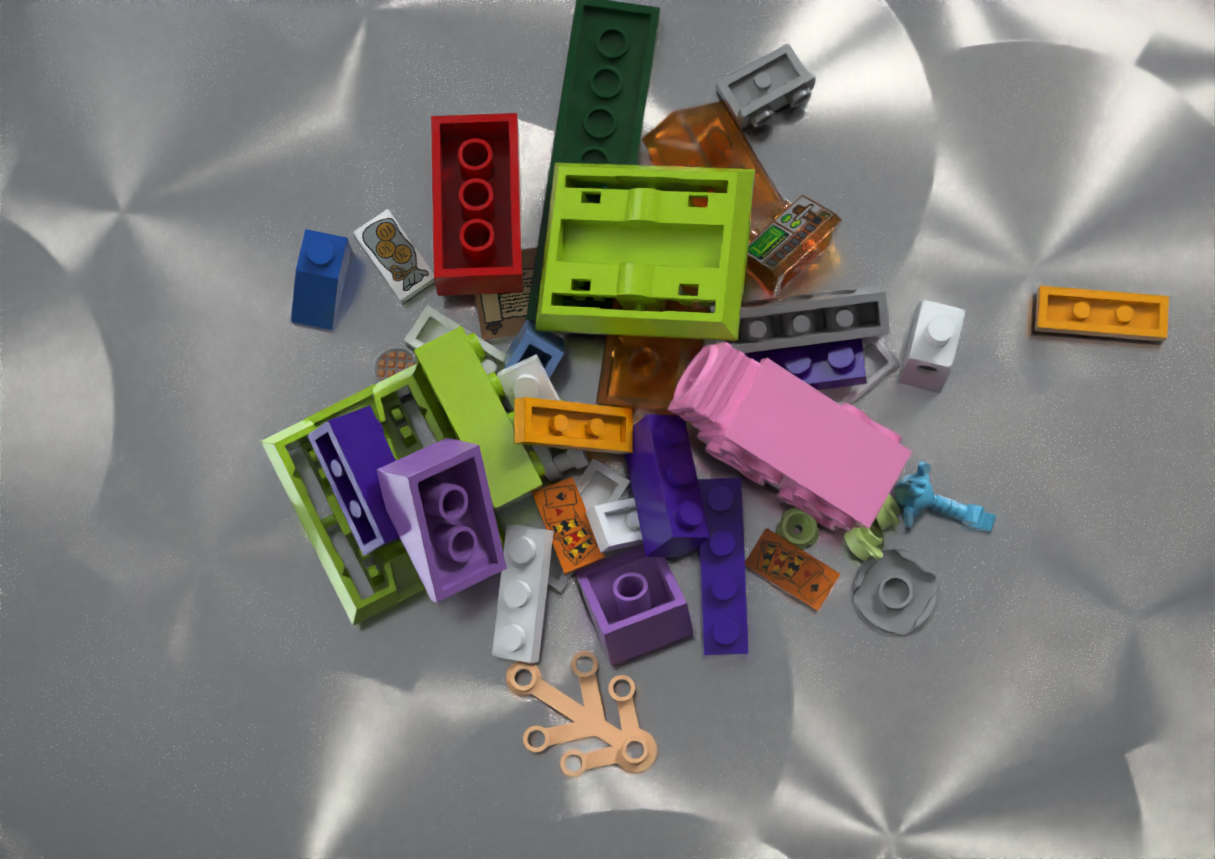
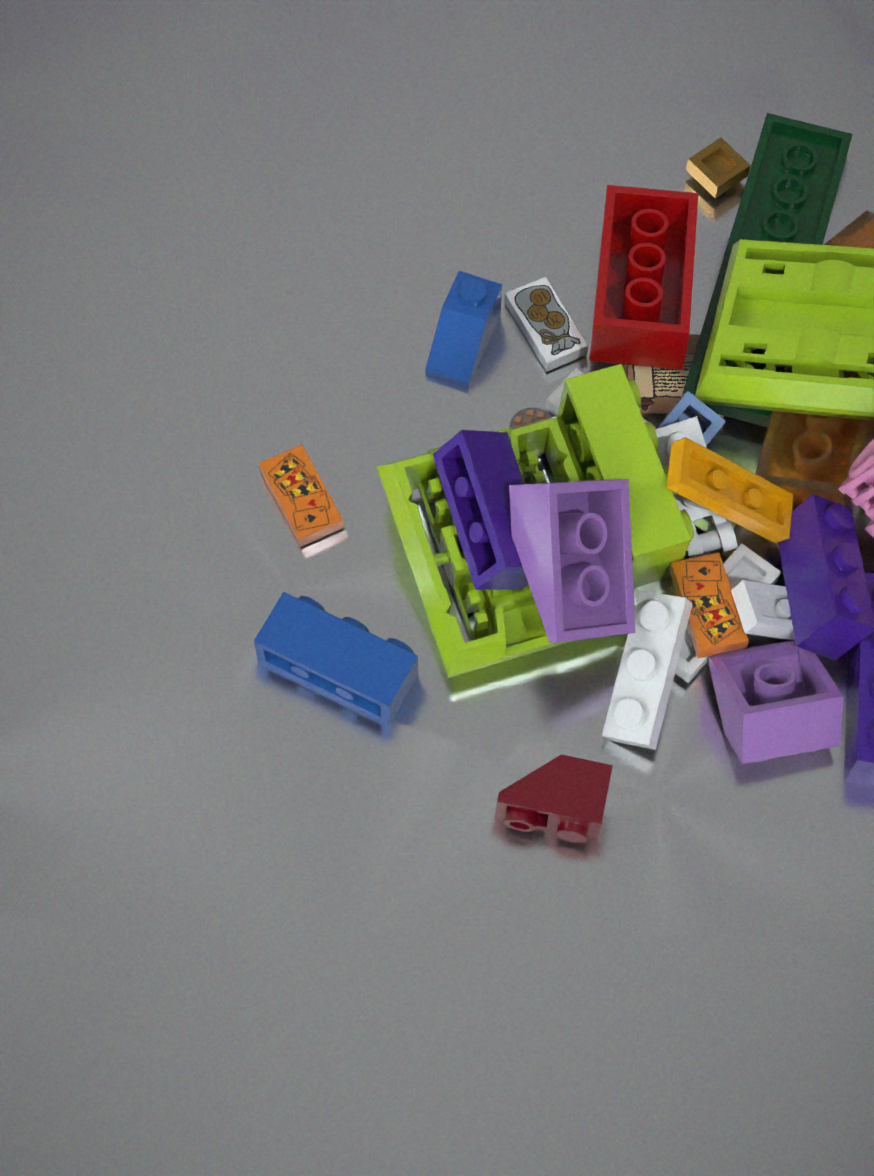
camera: 10 degrees right, 15 degrees down
light nougat plant [506,651,657,777] -> none
none -> blue brick [254,592,418,725]
none -> orange tile [259,444,344,547]
none -> dark red slope [495,754,613,843]
none -> pearl gold plate [686,137,751,198]

